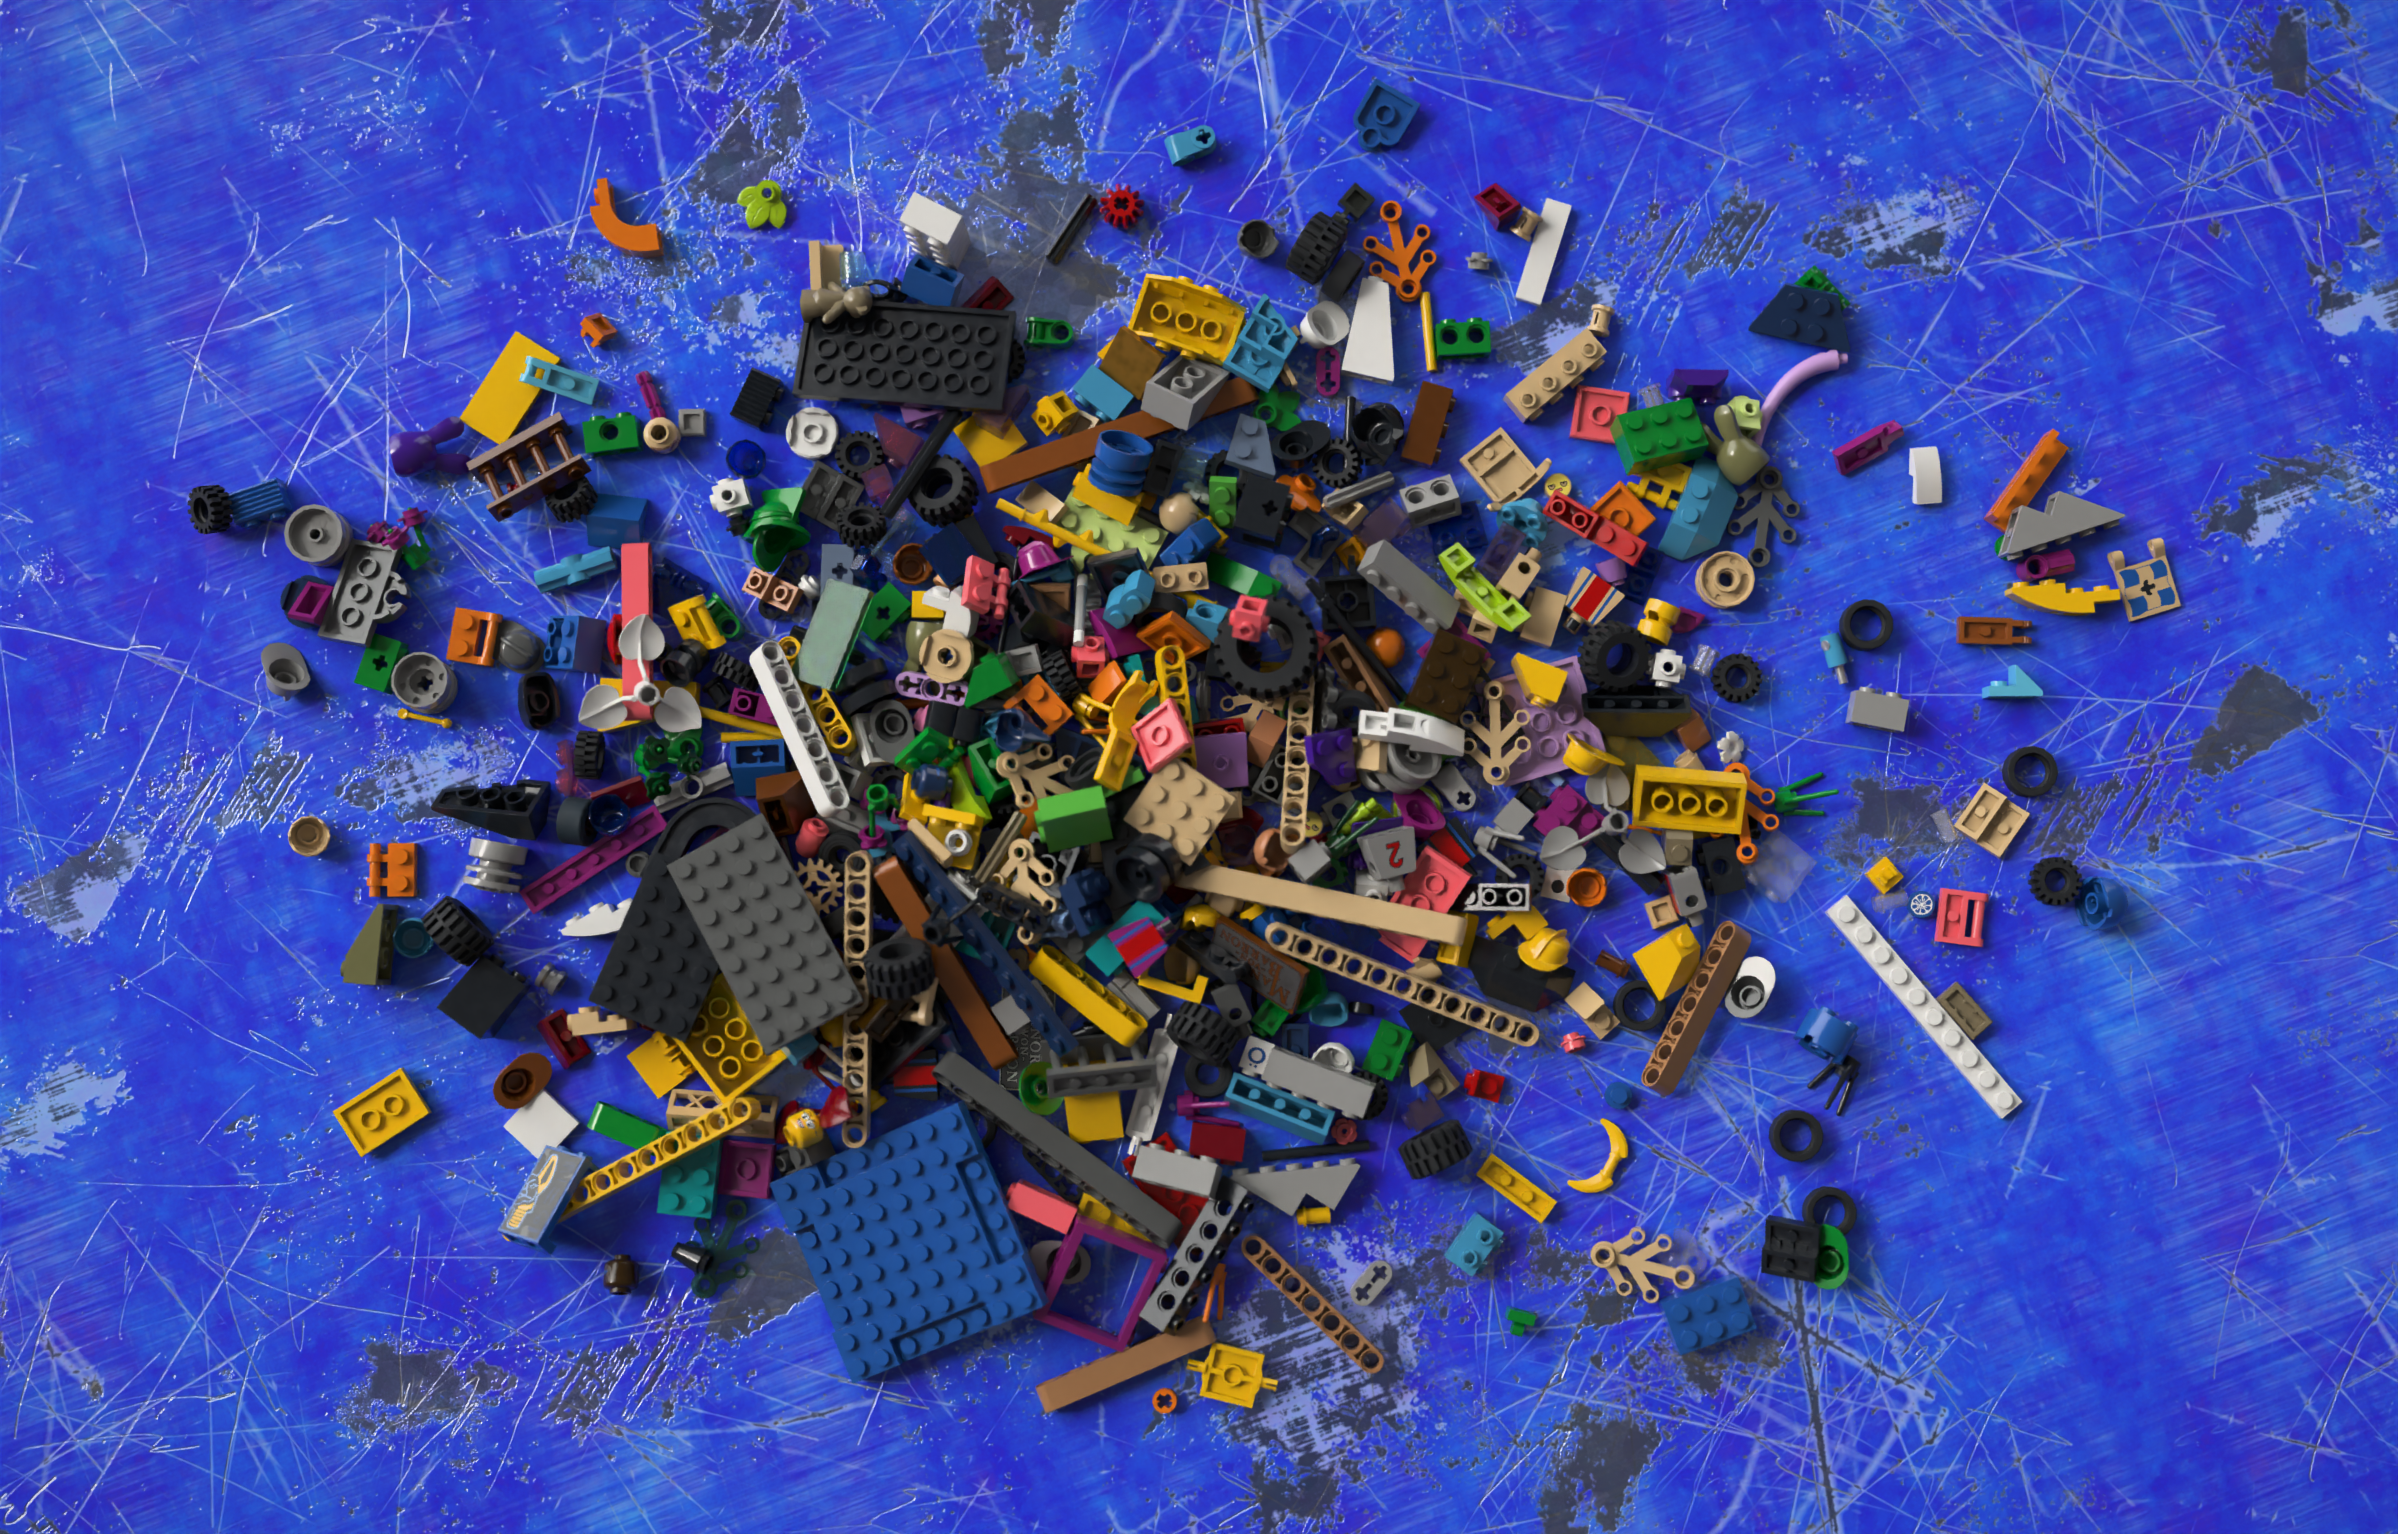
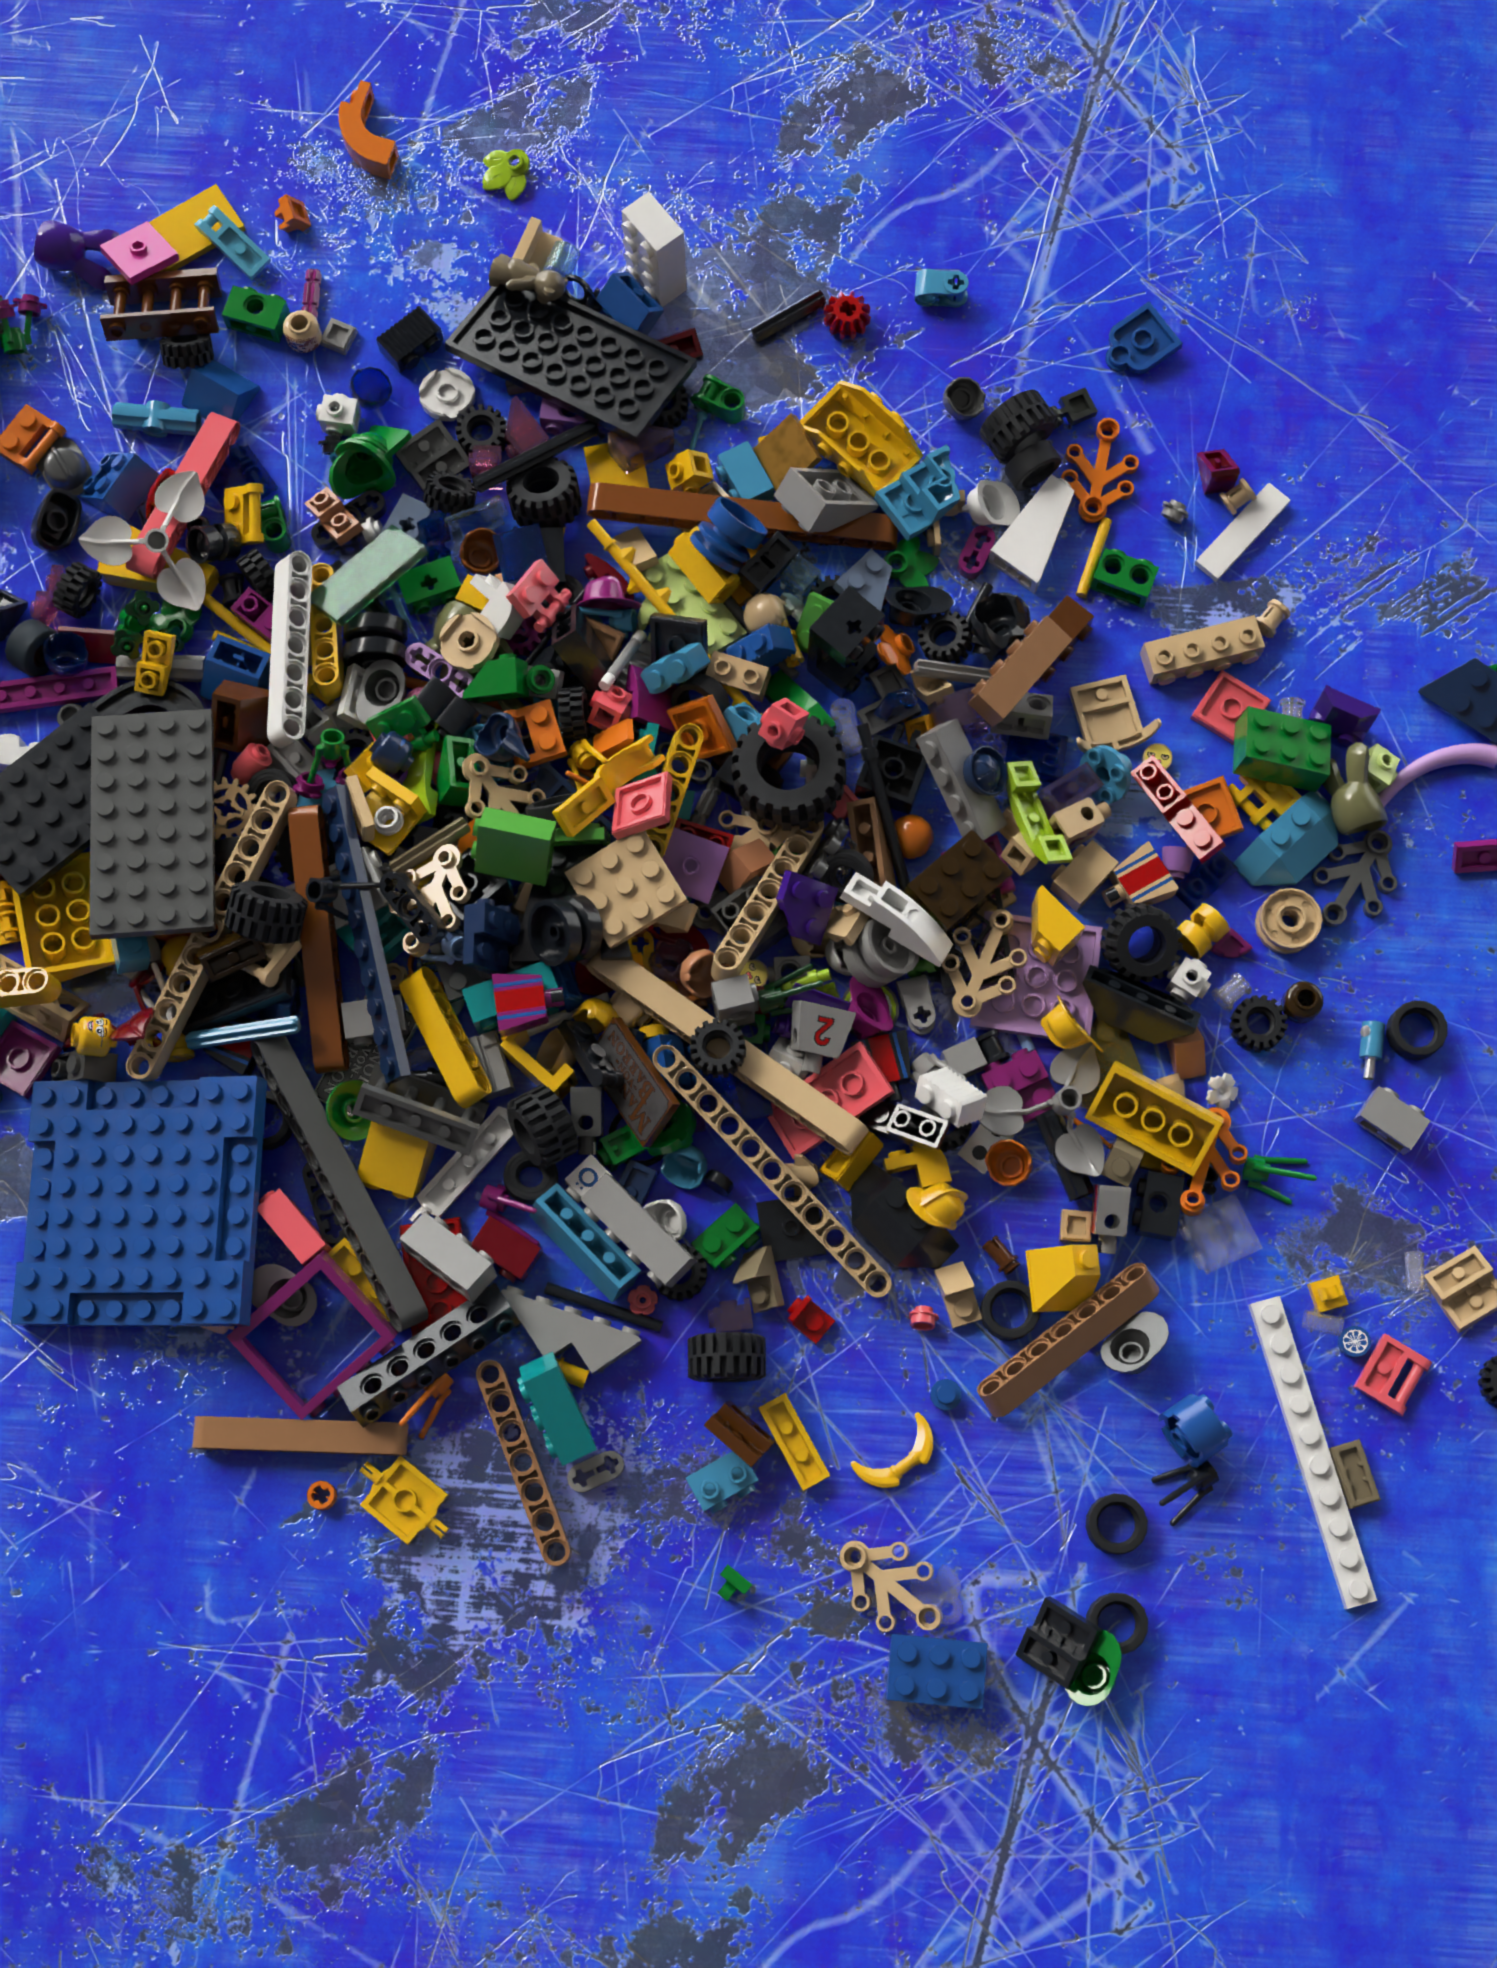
camera: 20 degrees right, 10 degrees down
none -> plate [100,221,179,285]
none -> yellow slope [134,630,176,697]
none -> dark azure axle [185,1016,301,1050]
none -> teal brick [517,1351,597,1466]
none -> green plate [525,665,555,695]
none -> dark azure hinge [689,411,707,450]
none -> black tyre [690,1018,746,1079]
none -> reddish brown slope [704,1400,776,1467]
none -> white brick [914,1066,988,1128]
none -> dark blue hat [963,745,1008,796]
none -> medium nougat brick [967,615,1073,727]
none -> dark brown head [1281,982,1324,1023]

